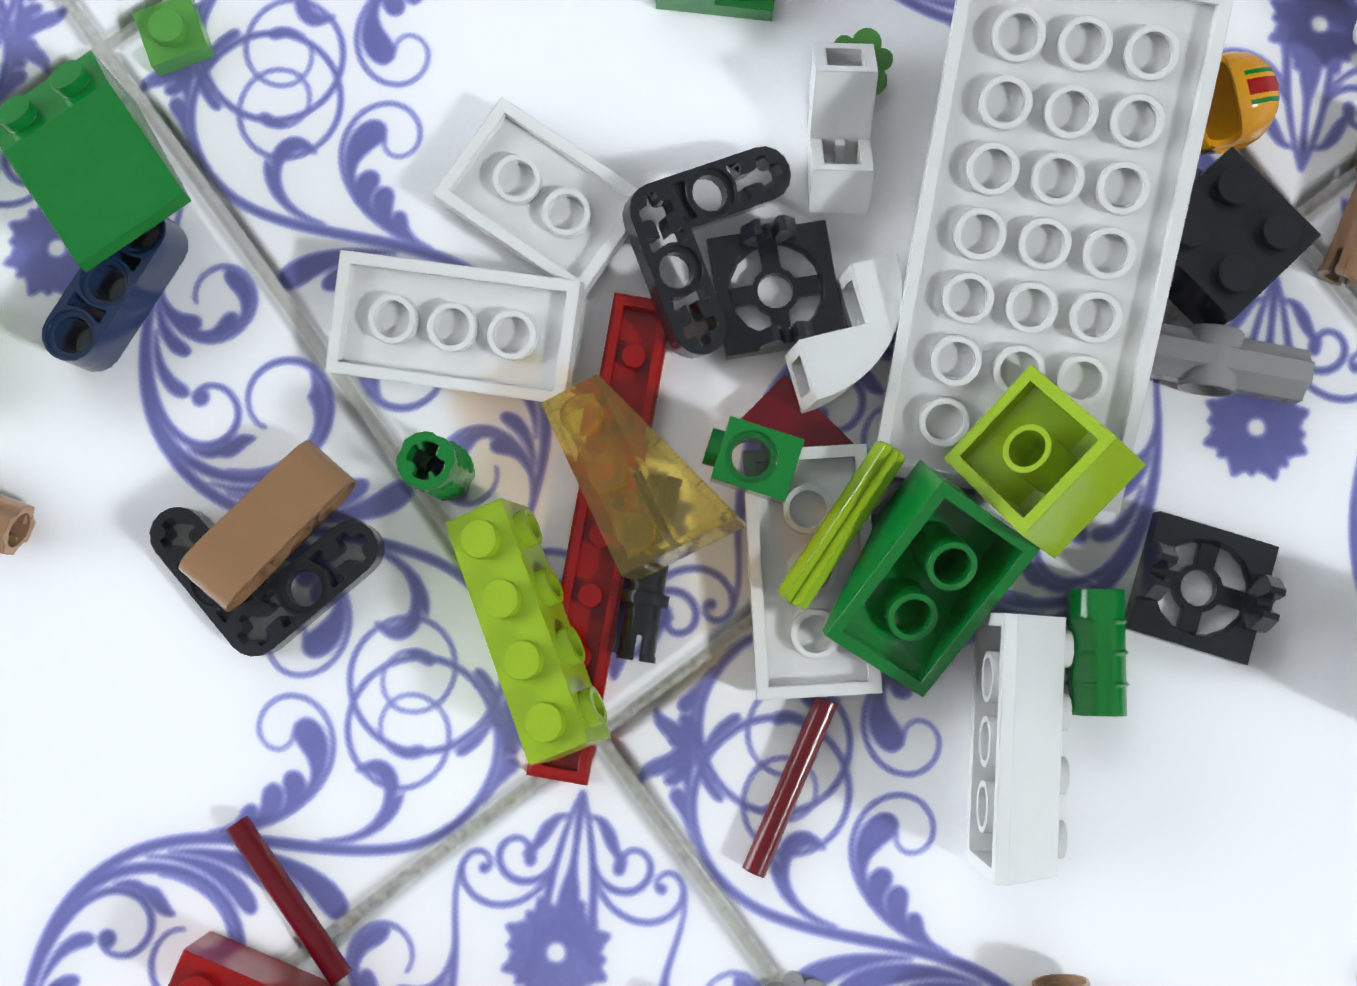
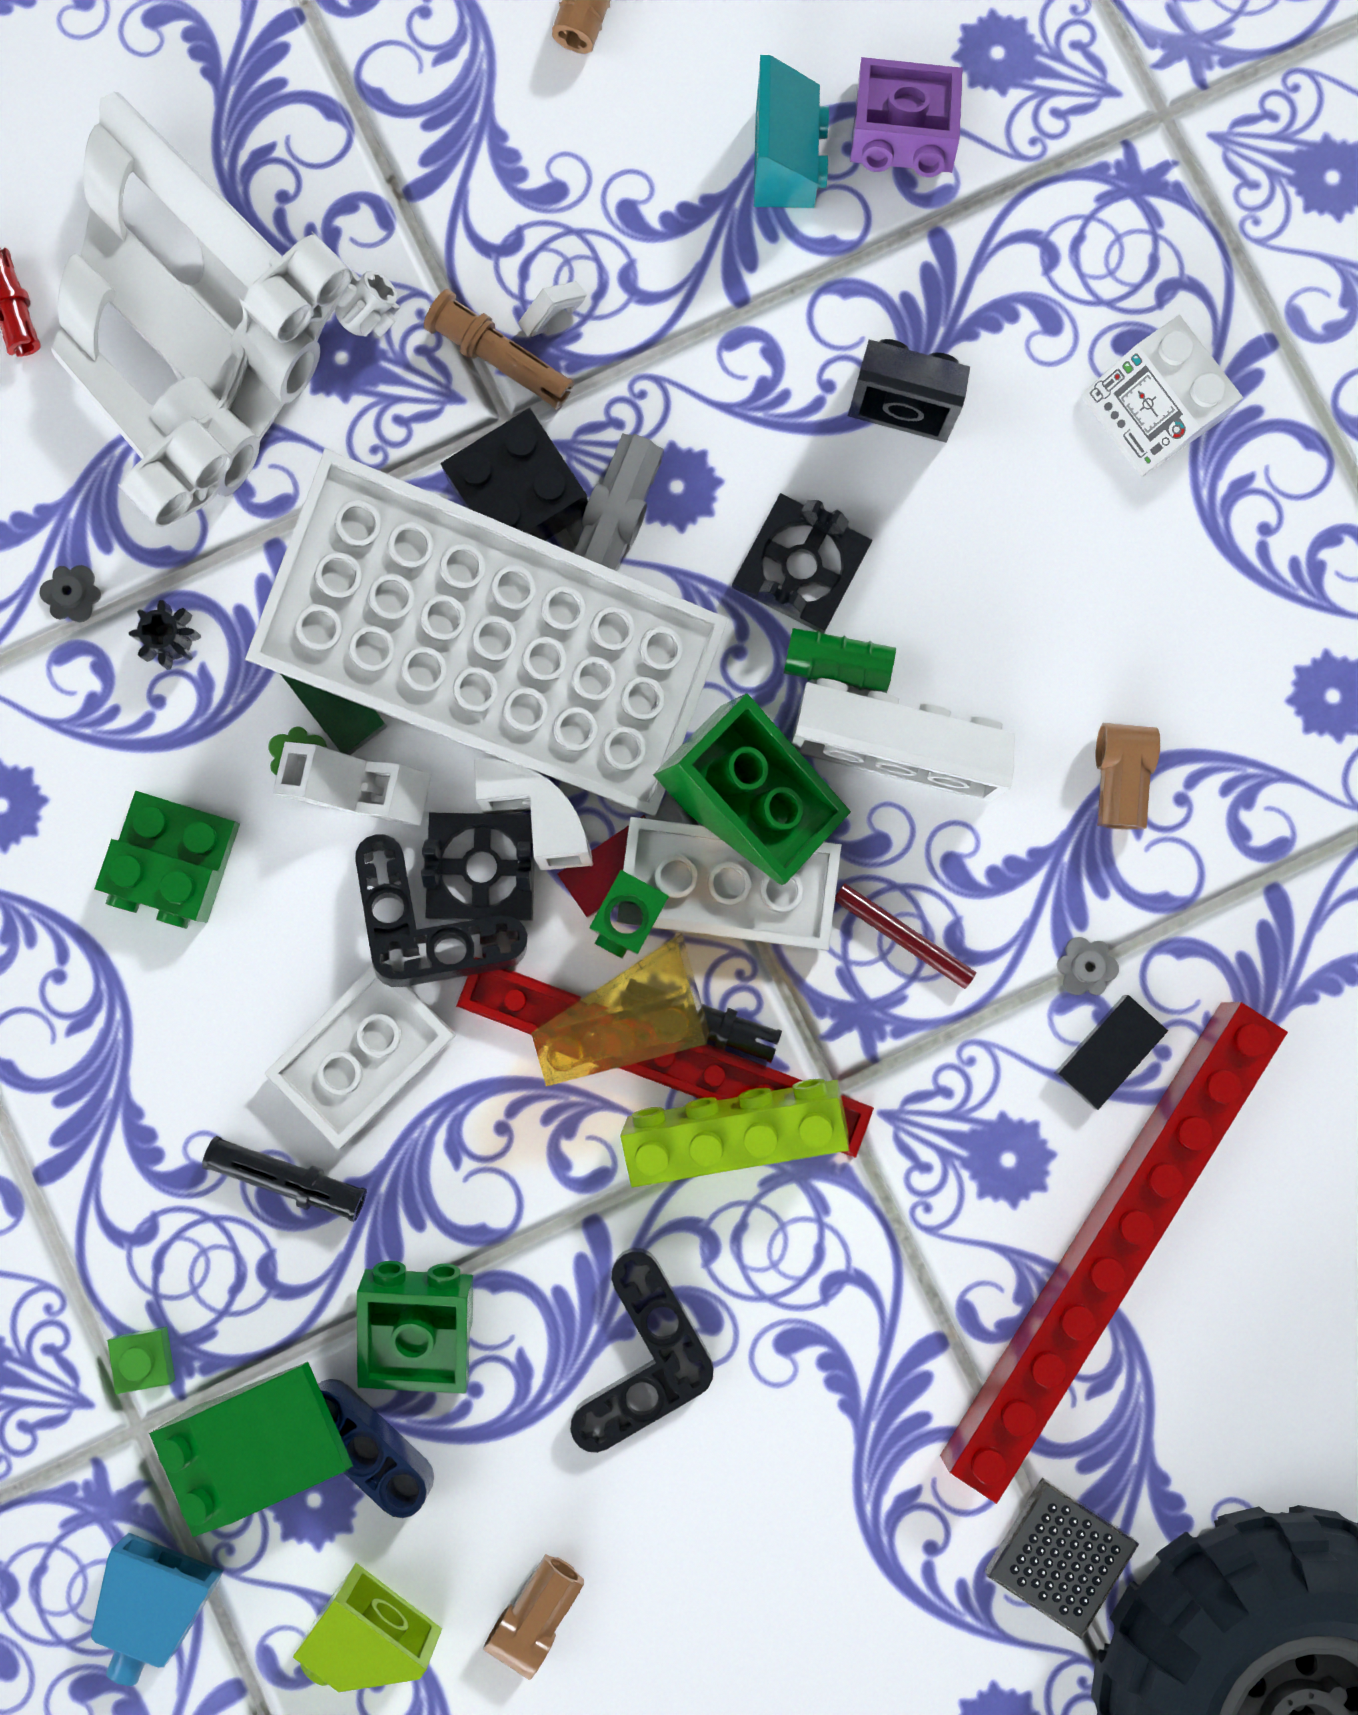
camera: 80 degrees left, 0 degrees up
medium nougat beam [179,440,357,612] -> none
dark red bar [226,815,352,986] -> none
white plate [325,250,585,406] -> none
green axle [396,431,475,501] -> none
lime axle [778,441,905,610] -> none
lime slope [944,364,1146,559] -> none
light orange helmet [1200,51,1280,155] -> none
none -> black pin [202,1136,367,1222]
none -> dark green tile [280,674,388,755]
none -> green plate [357,1261,473,1394]

